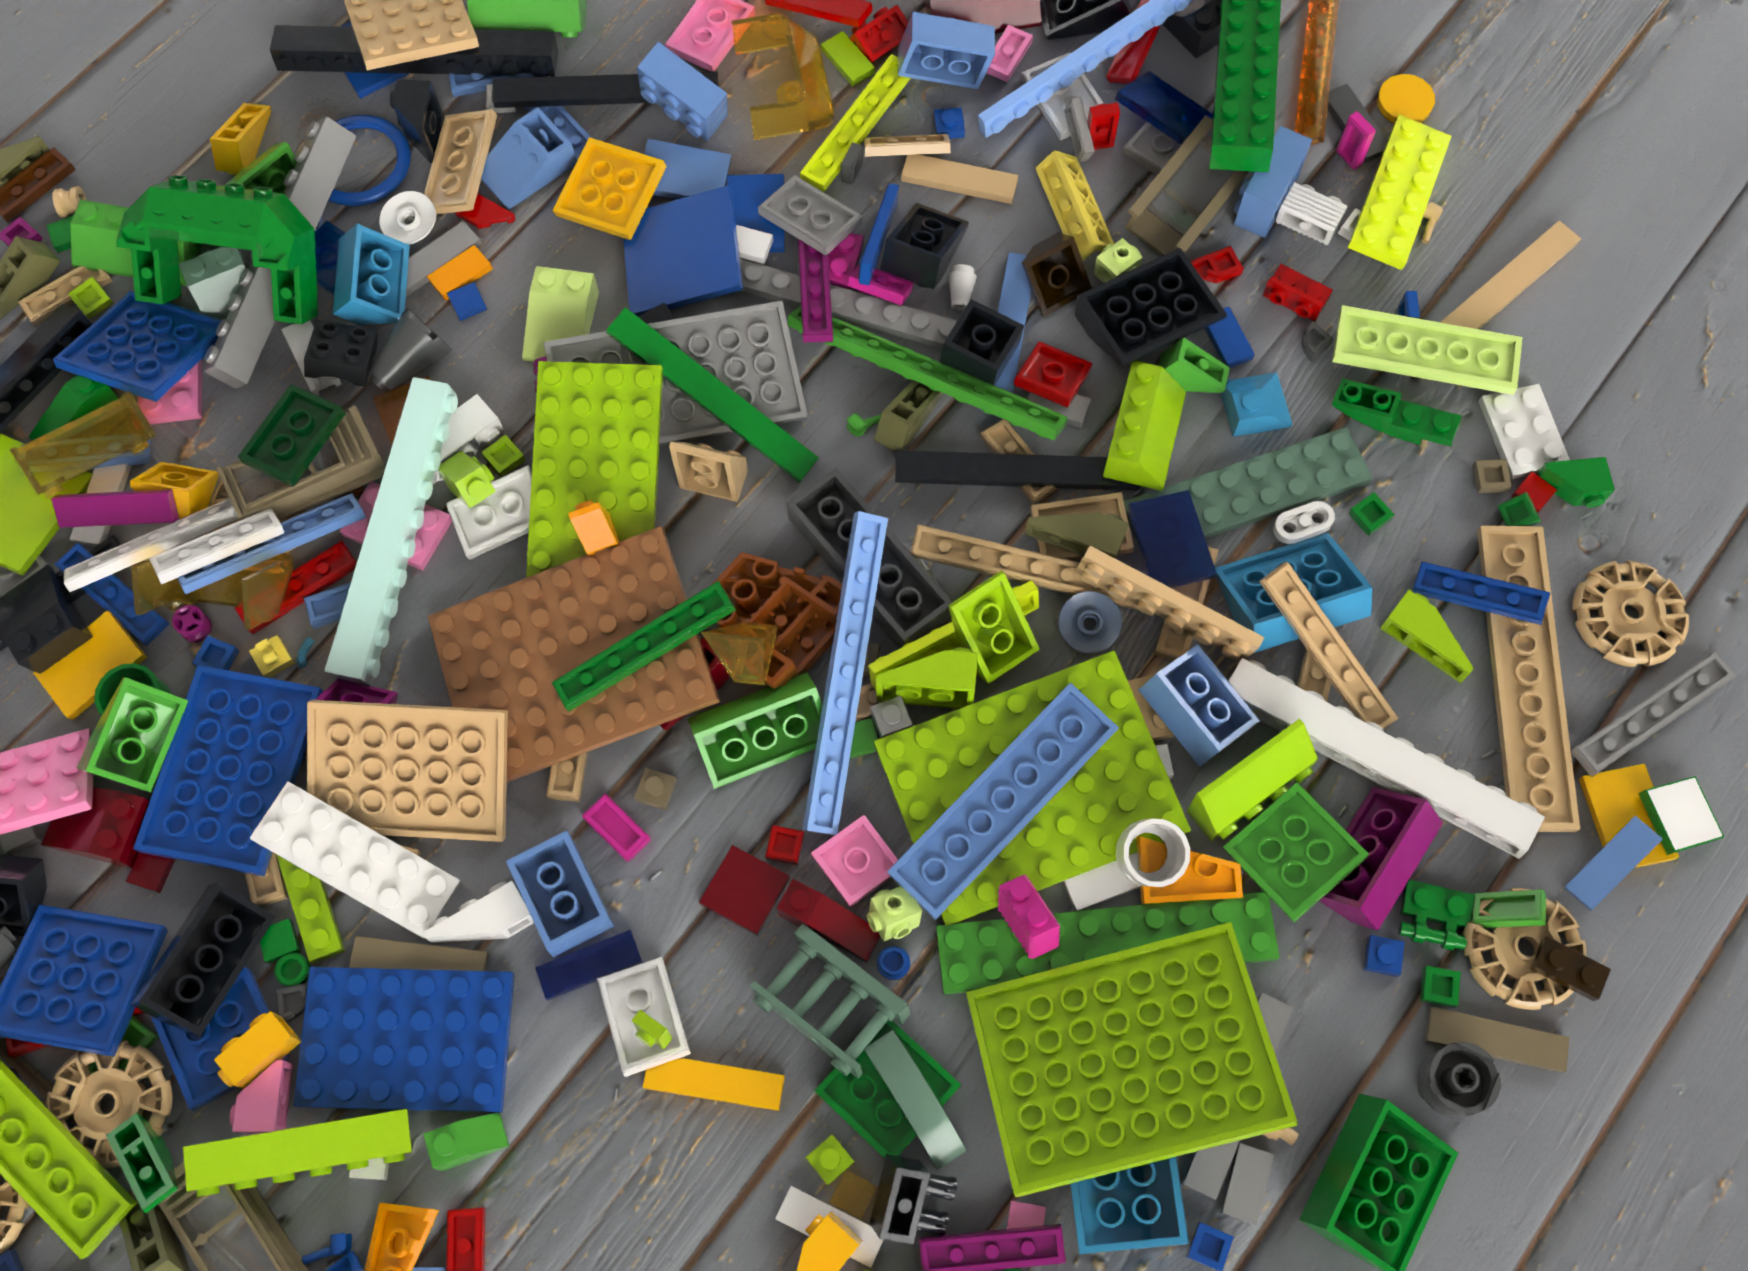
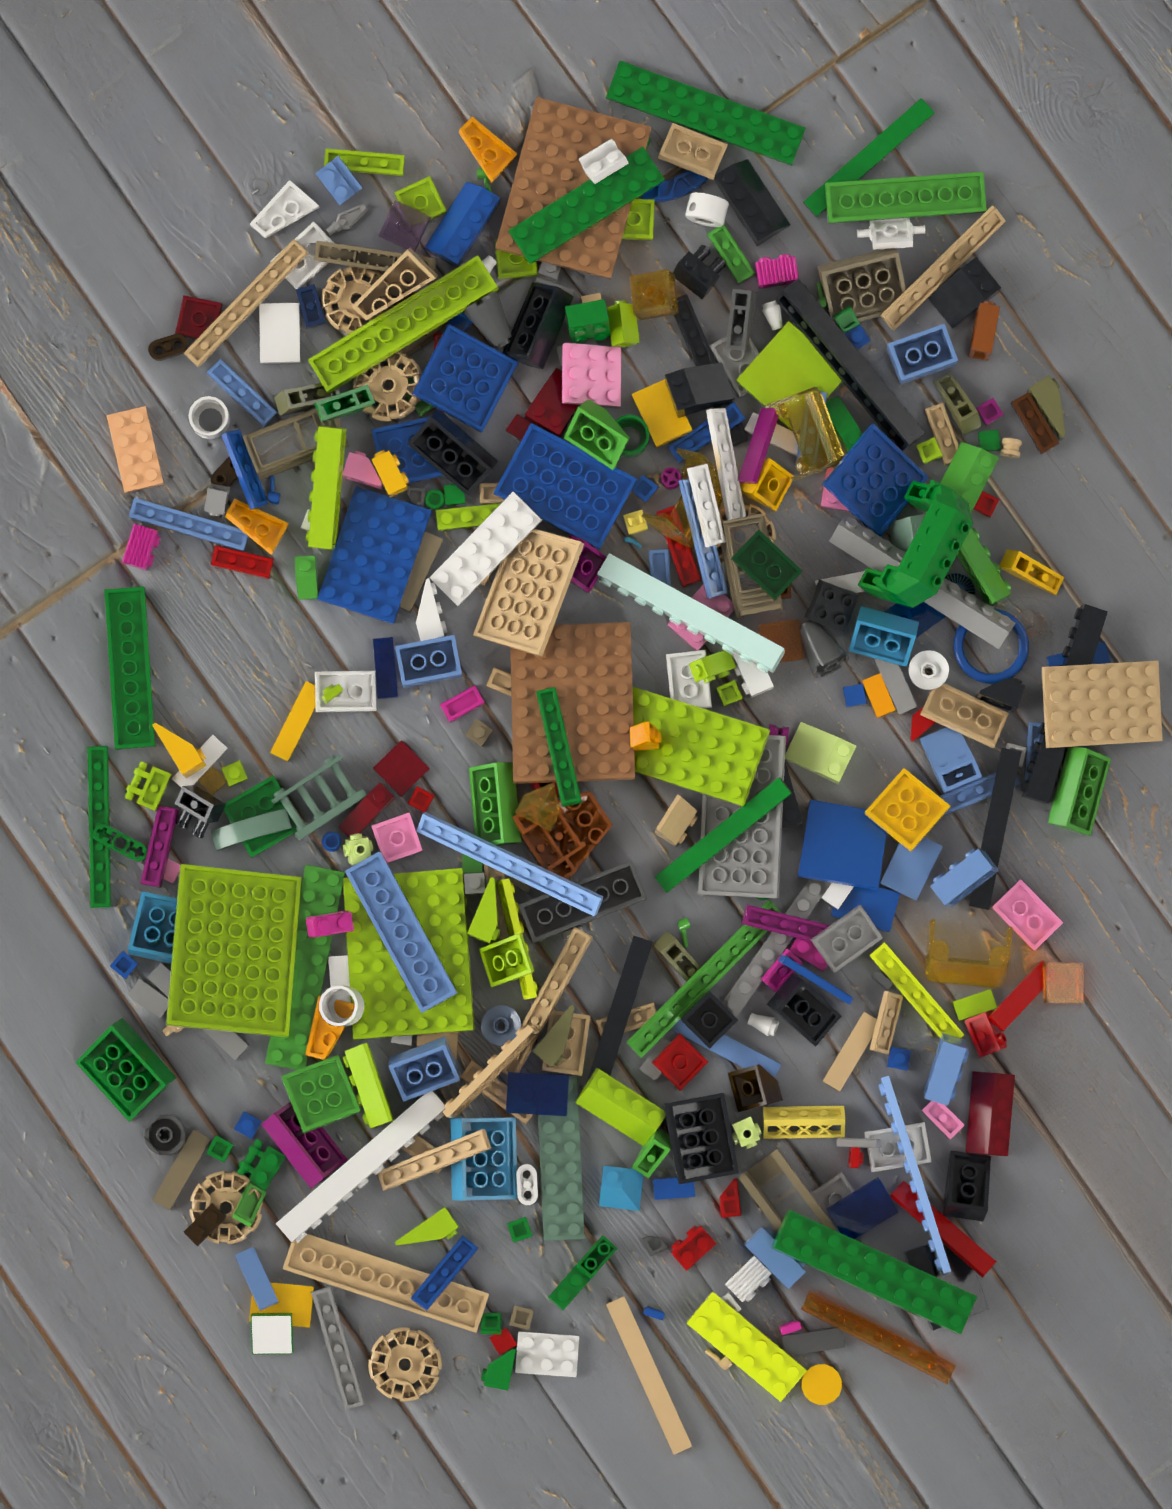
camera: 105 degrees right, 15 degrees up
yellowish green plate [1332,305,1523,395] -> none

